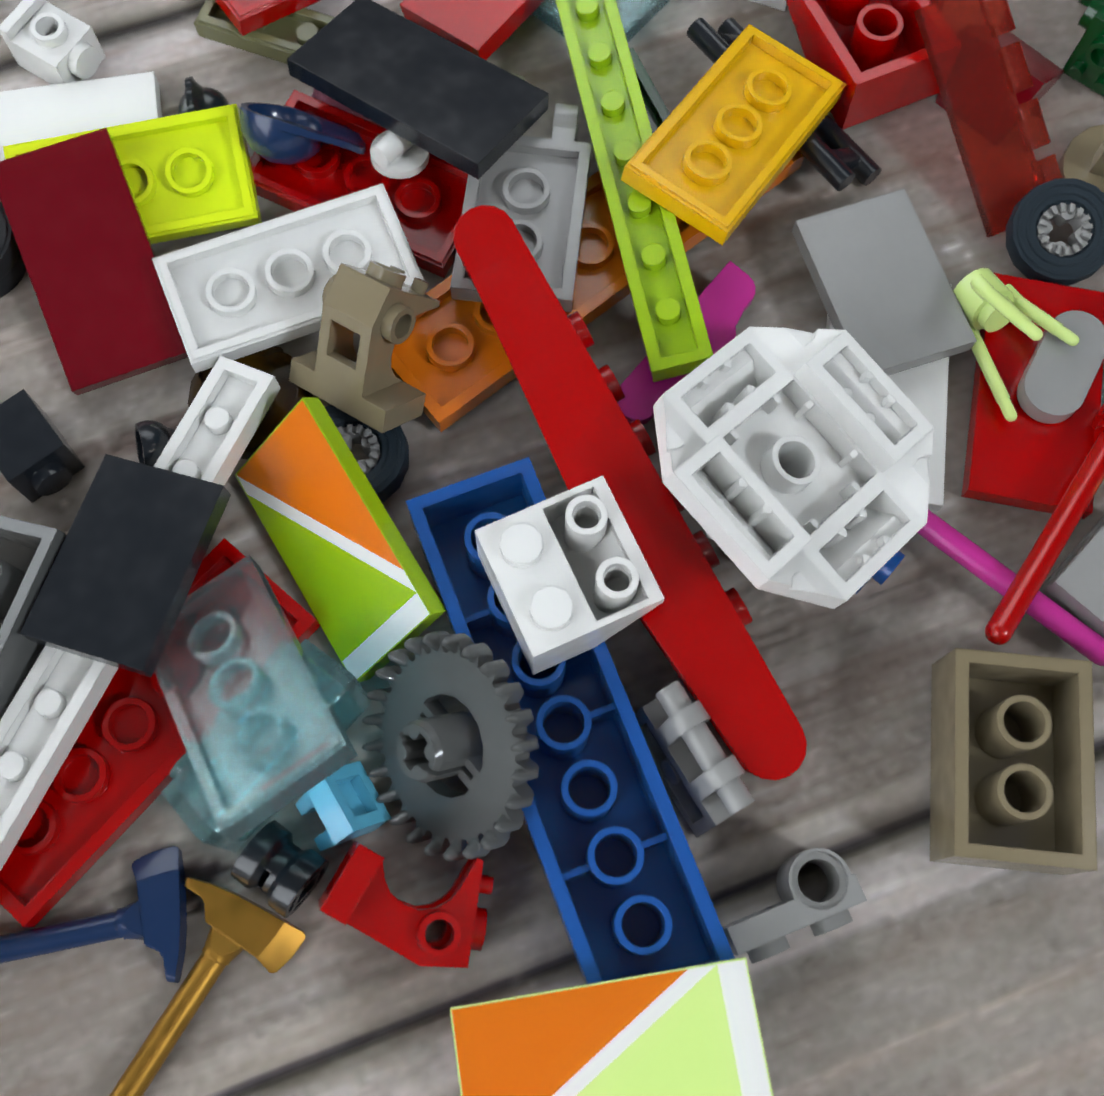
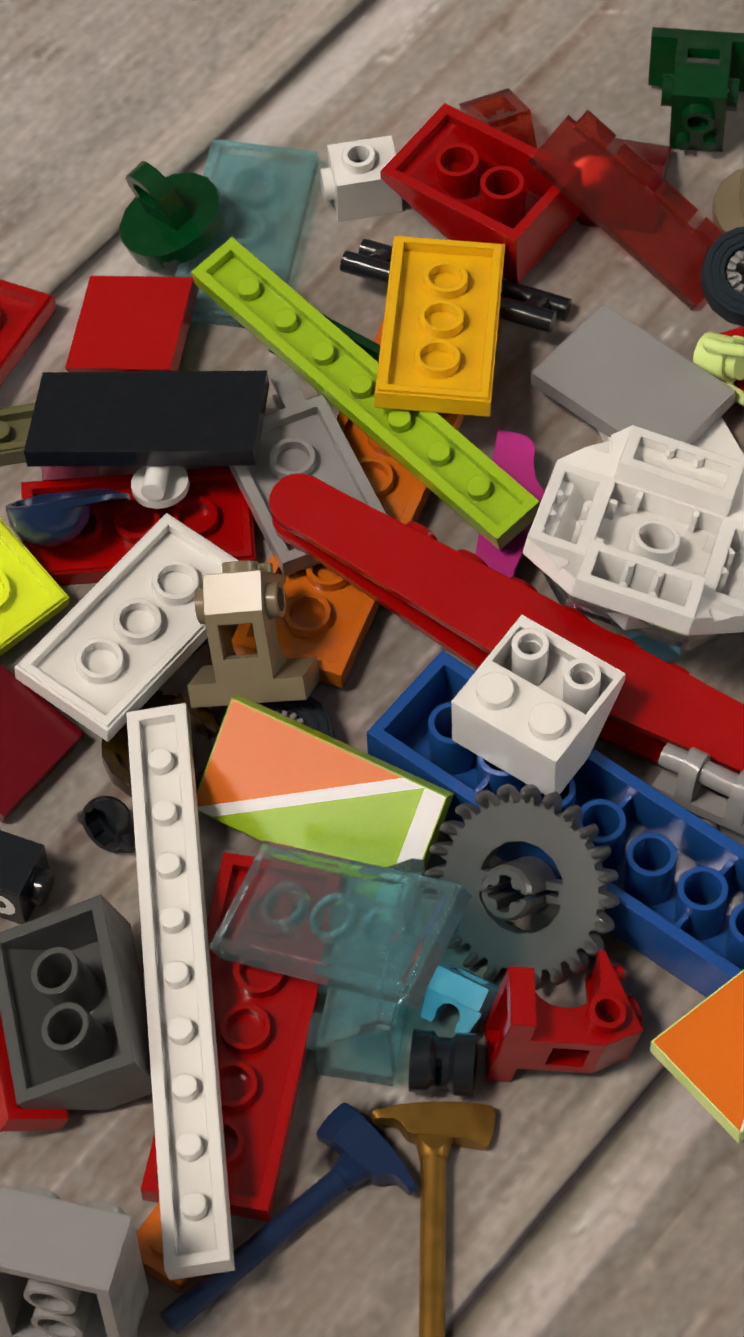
camera: 25 degrees left, 15 degrees down
black tile [20,454,231,677] -> none

